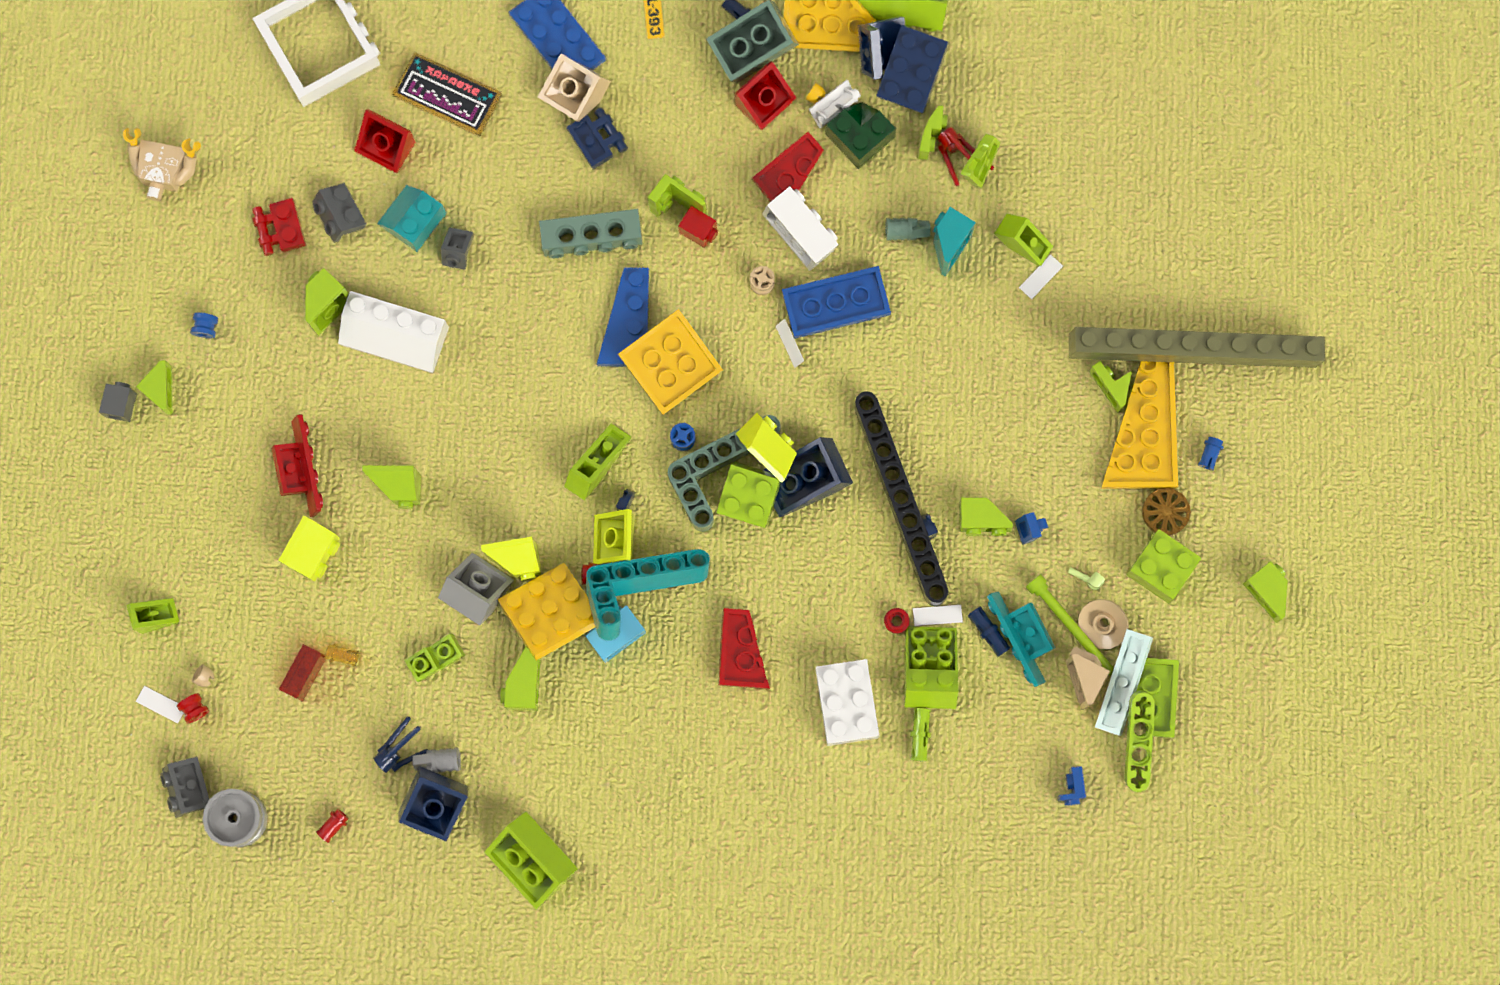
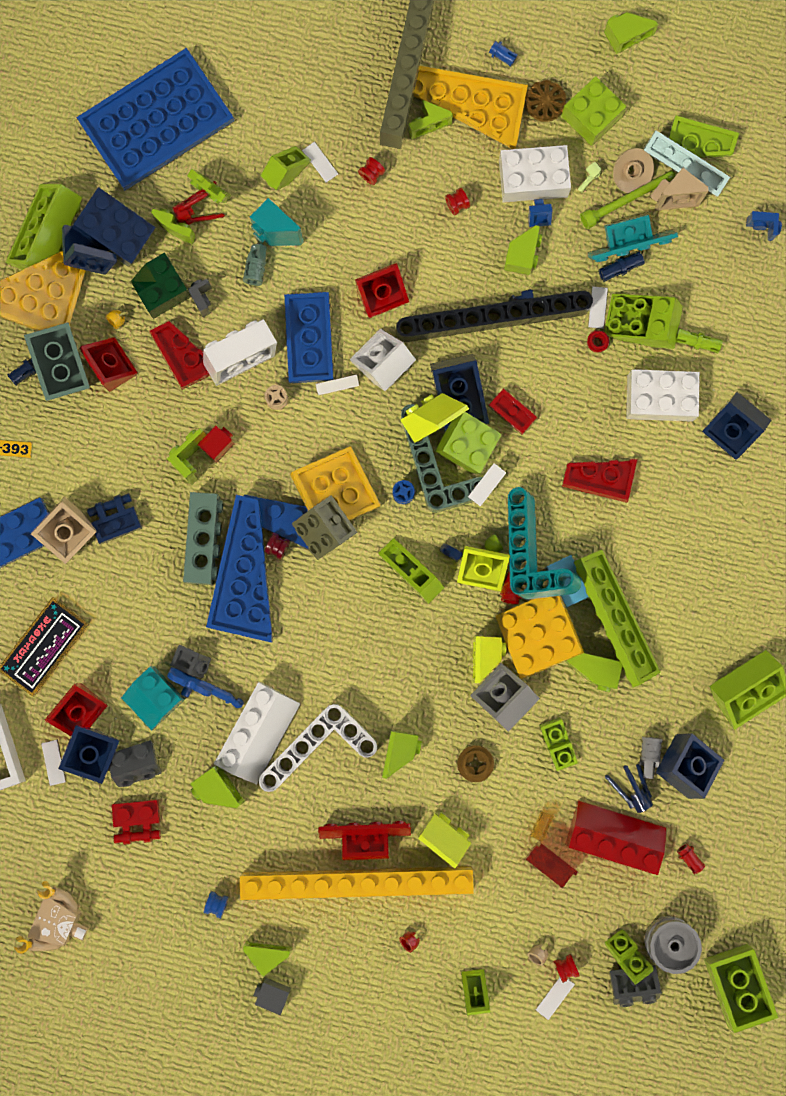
camera: 80 degrees left, 5 degrees up
white hinge [809,79,861,128] -> none
lime beam [1124,690,1155,792] -> none
none -> white sticker [41,740,65,786]
none -> dark blue slope [58,725,119,784]
none -> blue plate [76,48,235,191]
none -> blue piece [167,667,244,708]
none -> dark grey bracket [188,279,212,317]
none -> blue wing [206,495,273,643]
none -> yellow brick [240,866,474,900]
none -> white beam [259,704,378,792]
none -> dark red wheel [265,533,291,560]
none -> olive bracket [292,495,358,560]
none -> white slope [350,329,416,391]
none -> red slope [355,263,409,318]
none -> red wheel [358,157,386,186]
none -> red hinge [399,931,420,953]
none -> red wheel [445,188,470,216]
none -> pearl gold gear [457,745,494,782]
none -> white sticker [468,464,506,506]
none -> lime hinge [485,534,503,552]
none -> red plate [488,388,537,435]
none -> white brick [499,145,571,202]
none -> red slope [565,800,666,875]
none -> lime plate [574,550,661,688]
none -> lime slope [605,929,653,985]
none -> dark blue slope [702,392,772,460]
none -> lime brick [704,944,779,1033]

